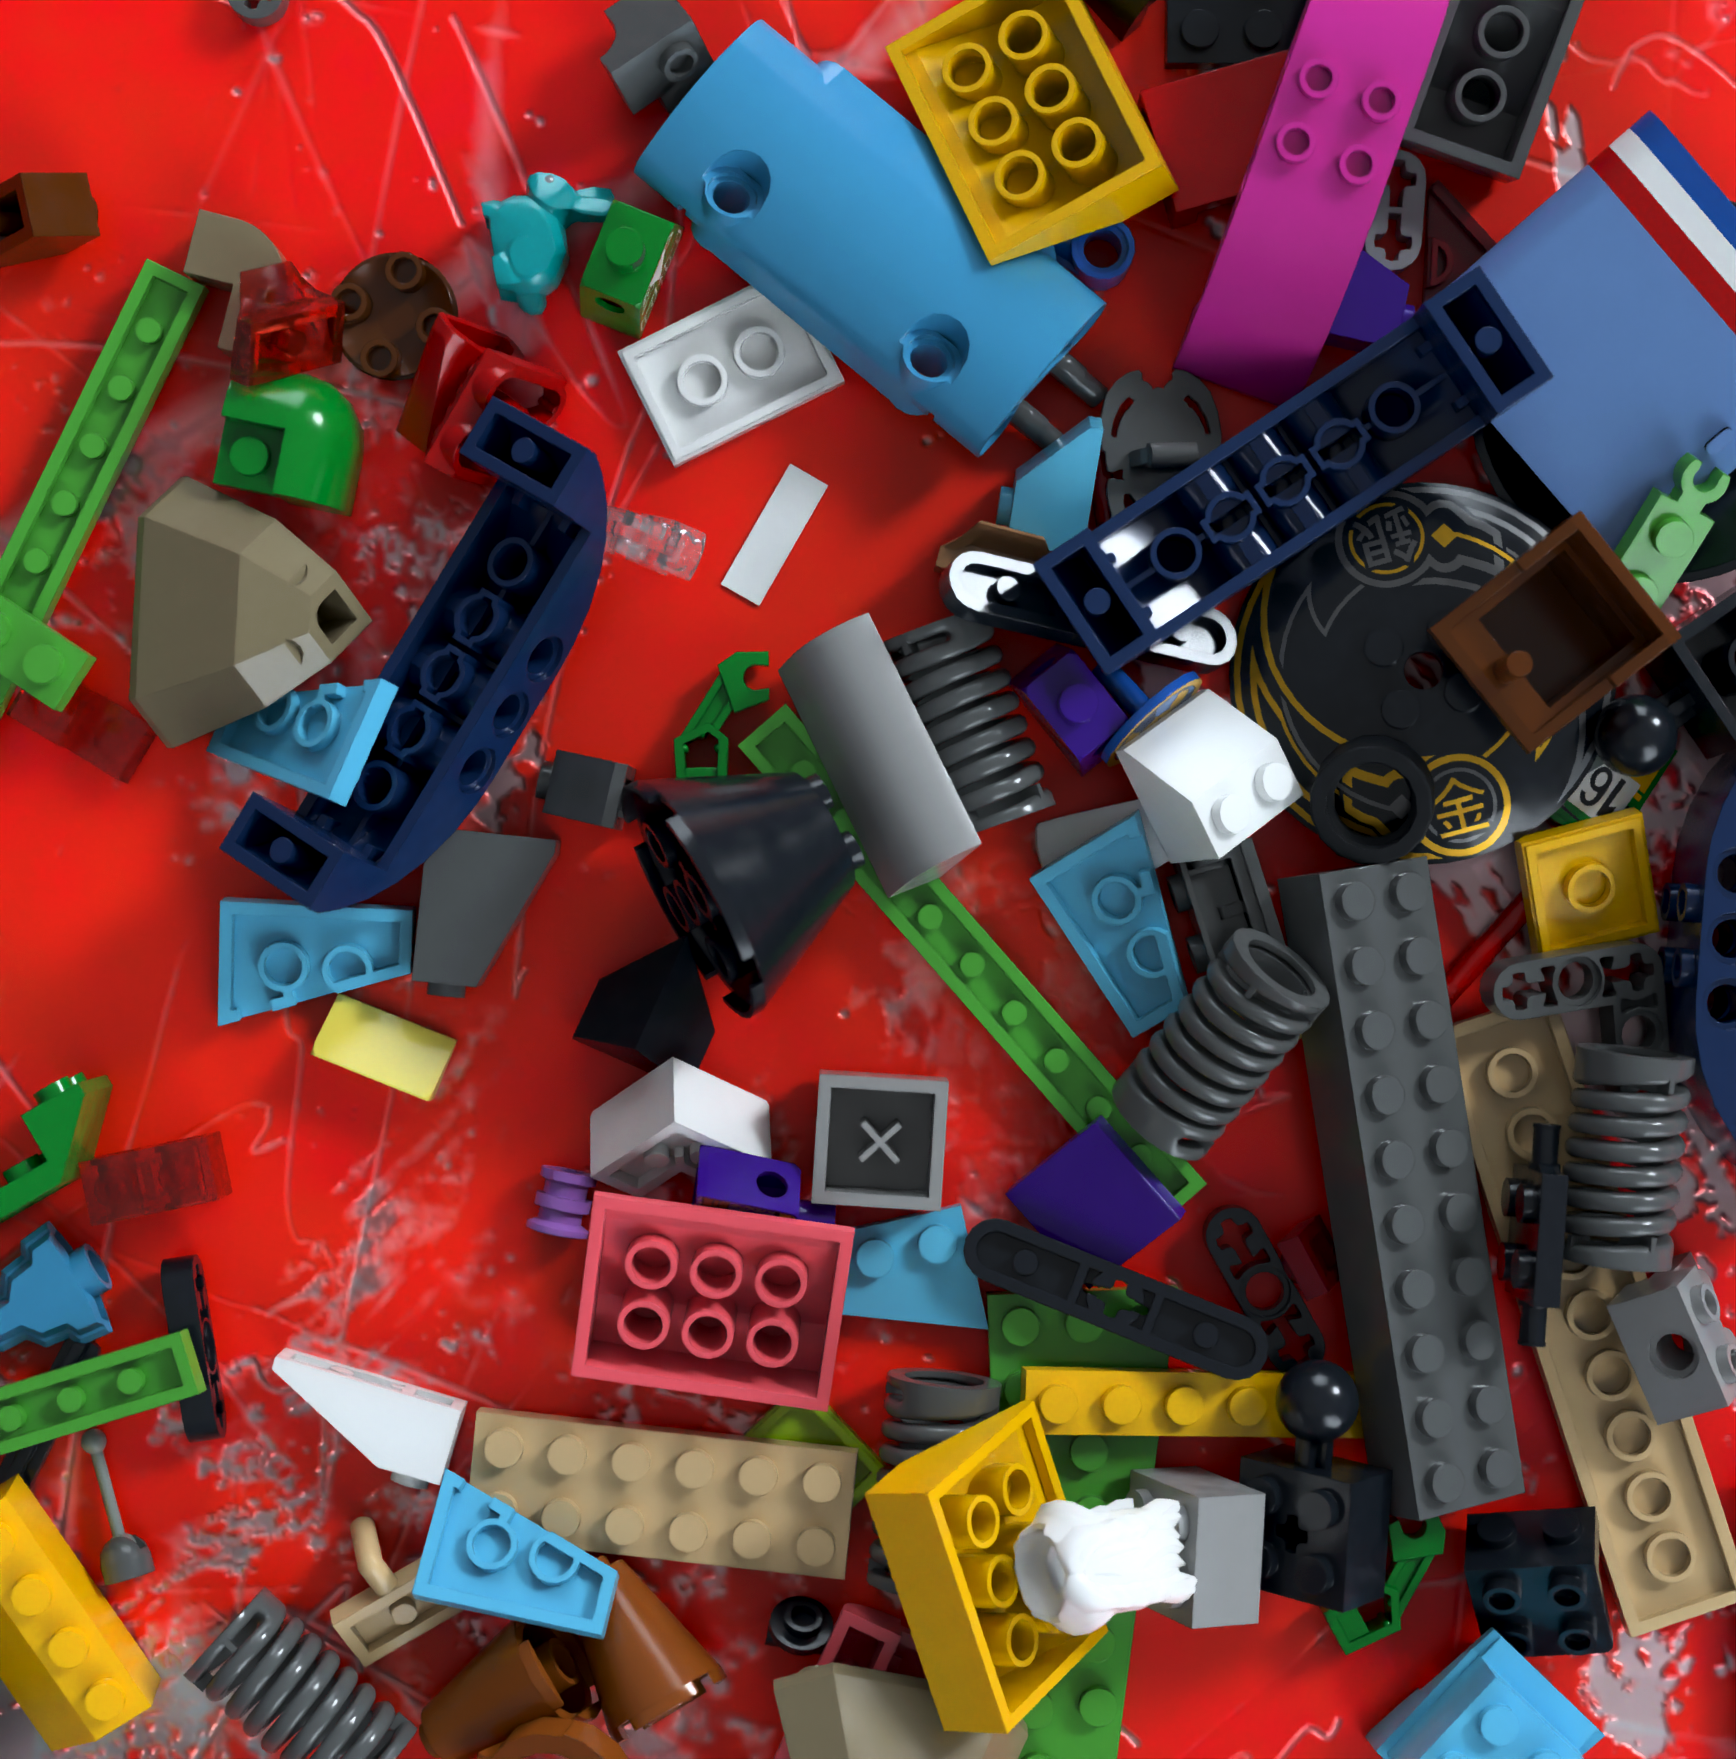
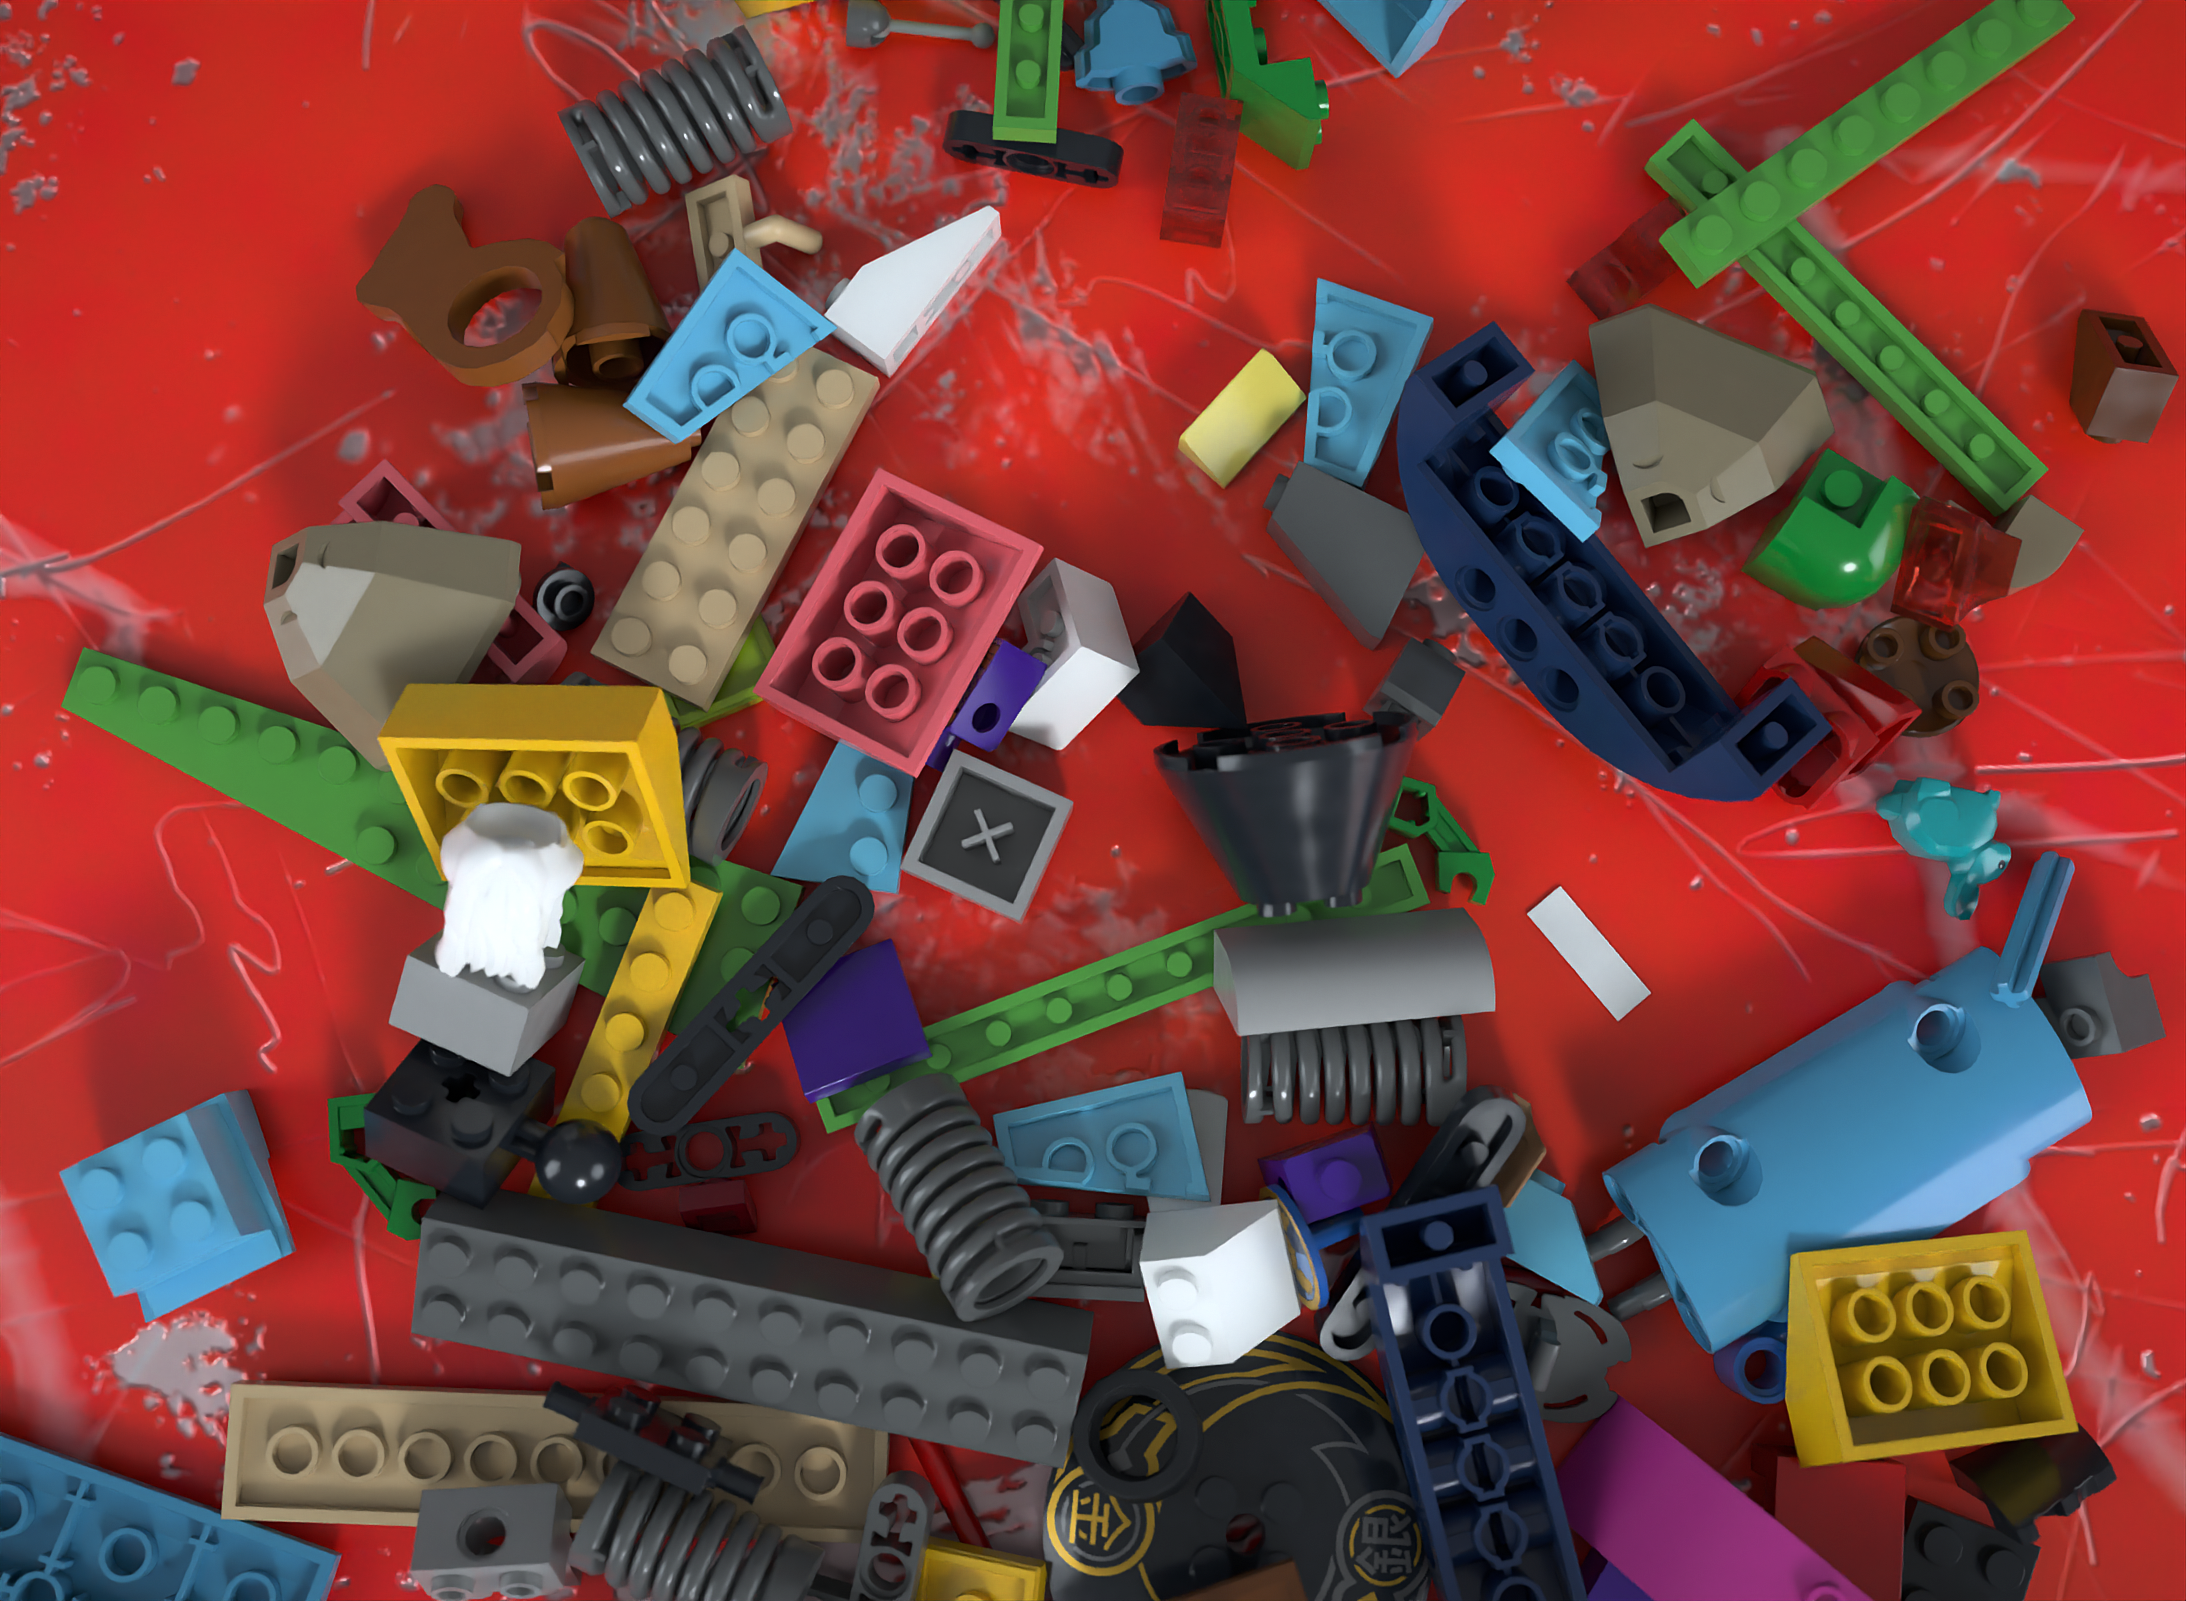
camera: 105 degrees right, 5 degrees down
medium lavender bush [526,1165,597,1239] -> none
green torso [579,199,685,340] -> none
clear plate [604,506,706,581] -> none
white tile [617,285,845,468] -> none
black bracket [1464,1506,1613,1657] -> none
none -> dark azure axle [1989,851,2075,1008]

